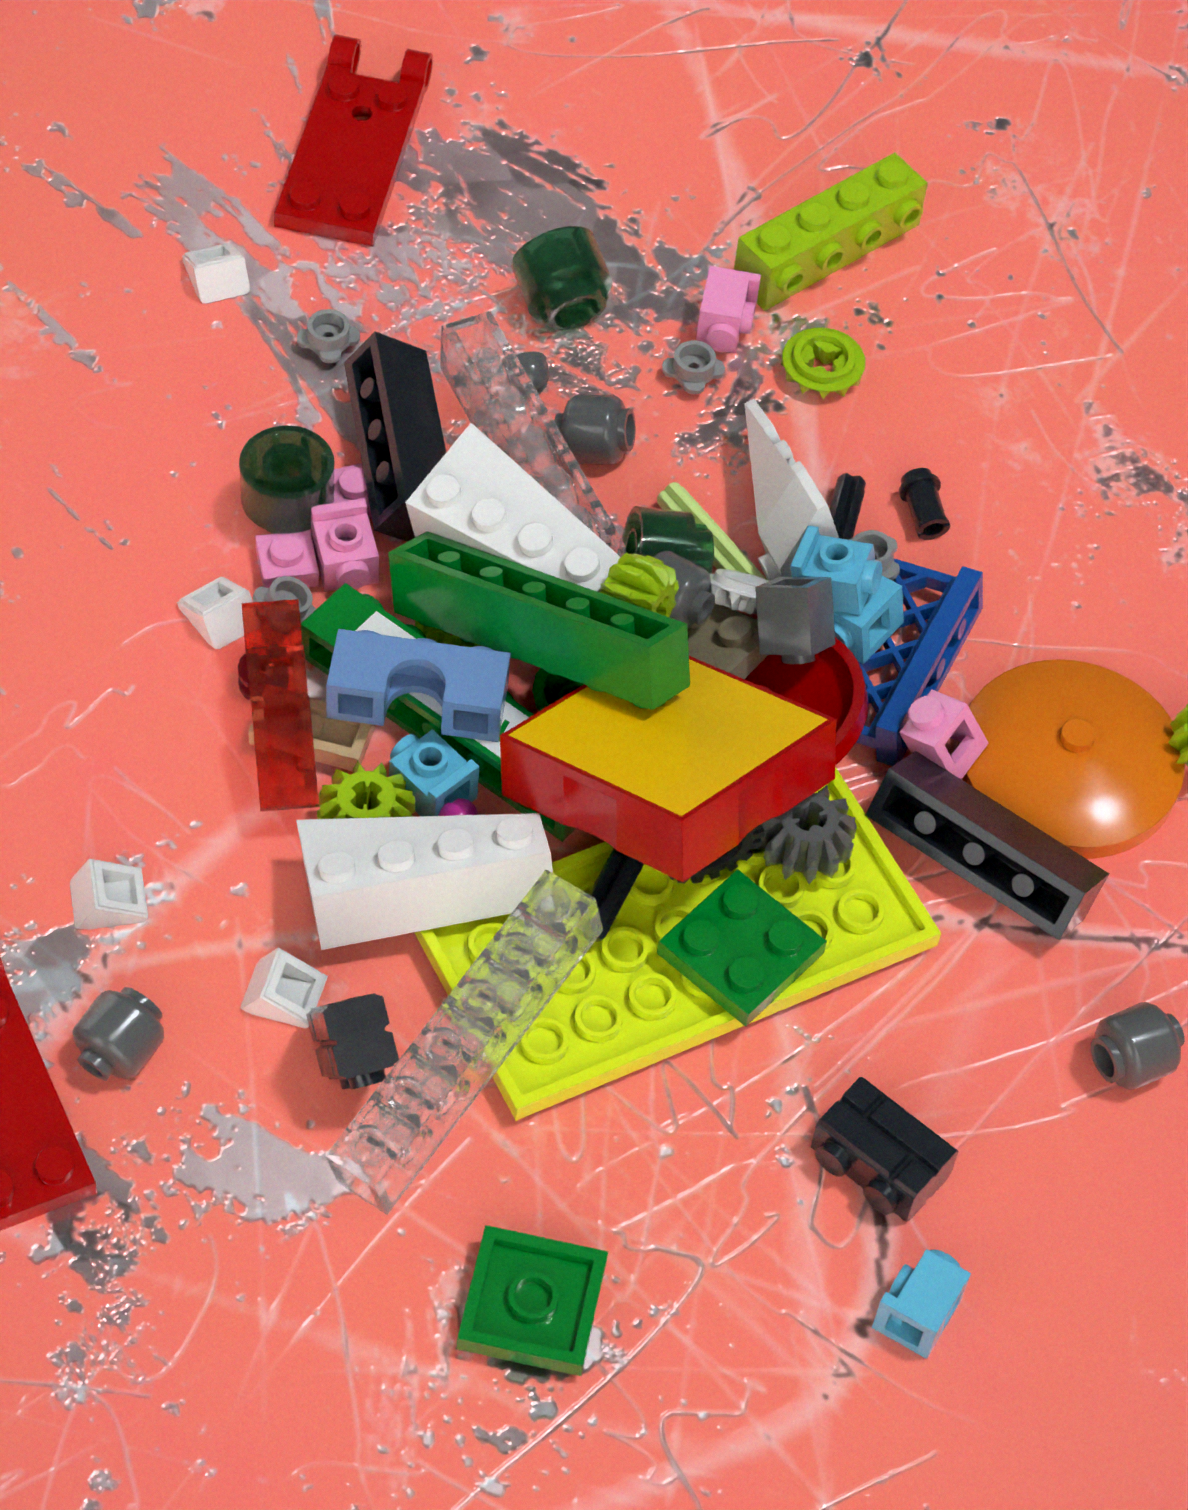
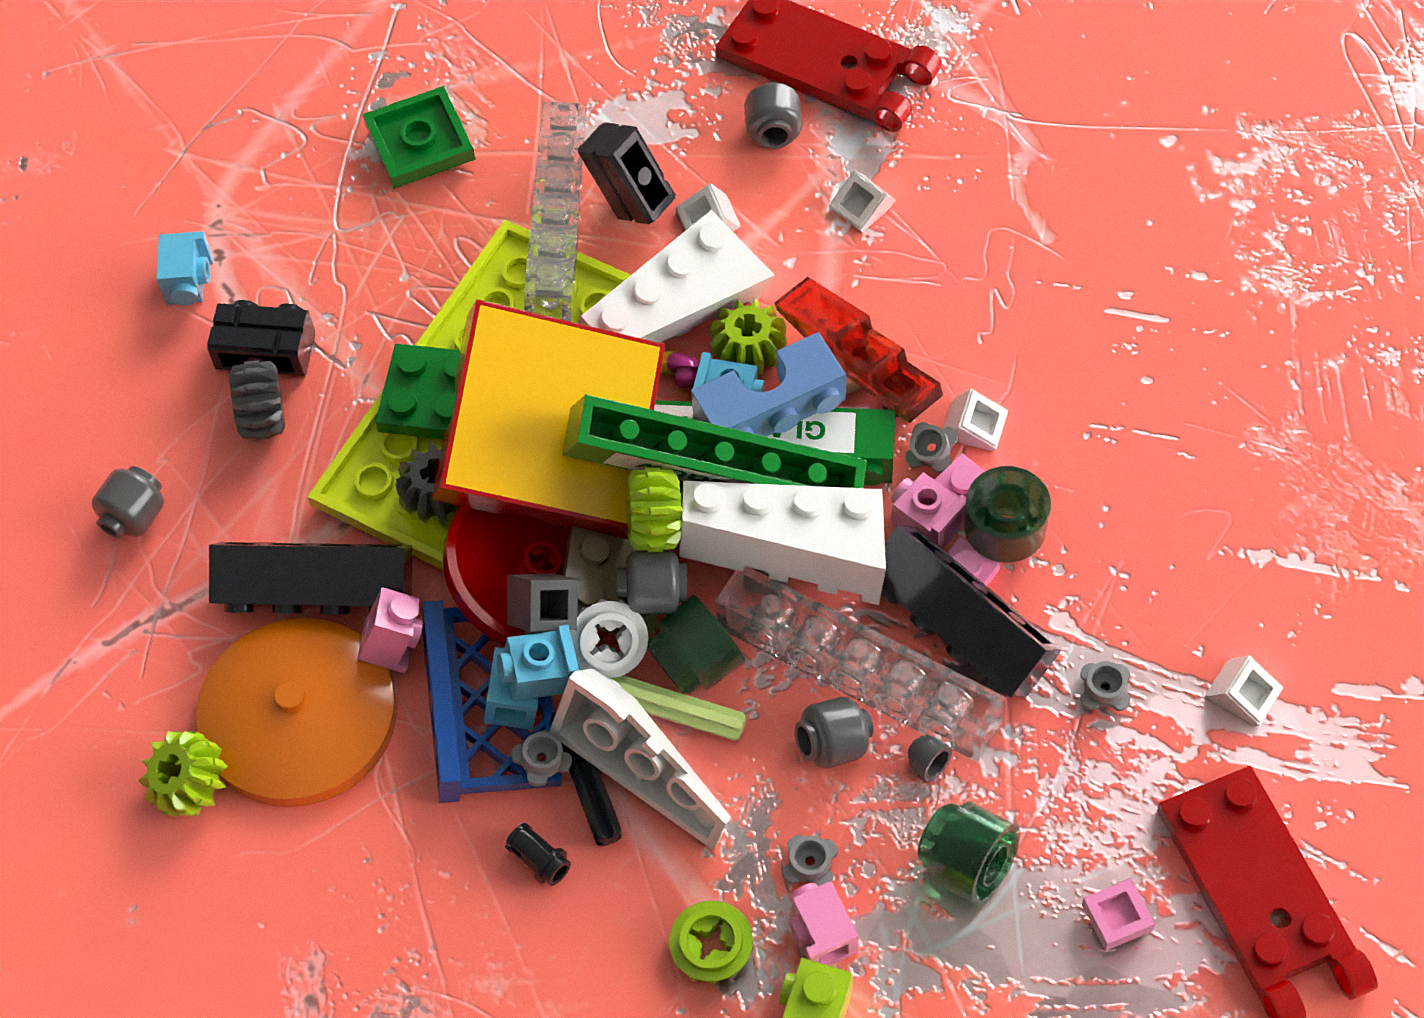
camera: 155 degrees right, 5 degrees up
none -> dark grey gear [229,360,285,440]
none -> bright pink plate [1082,878,1155,951]

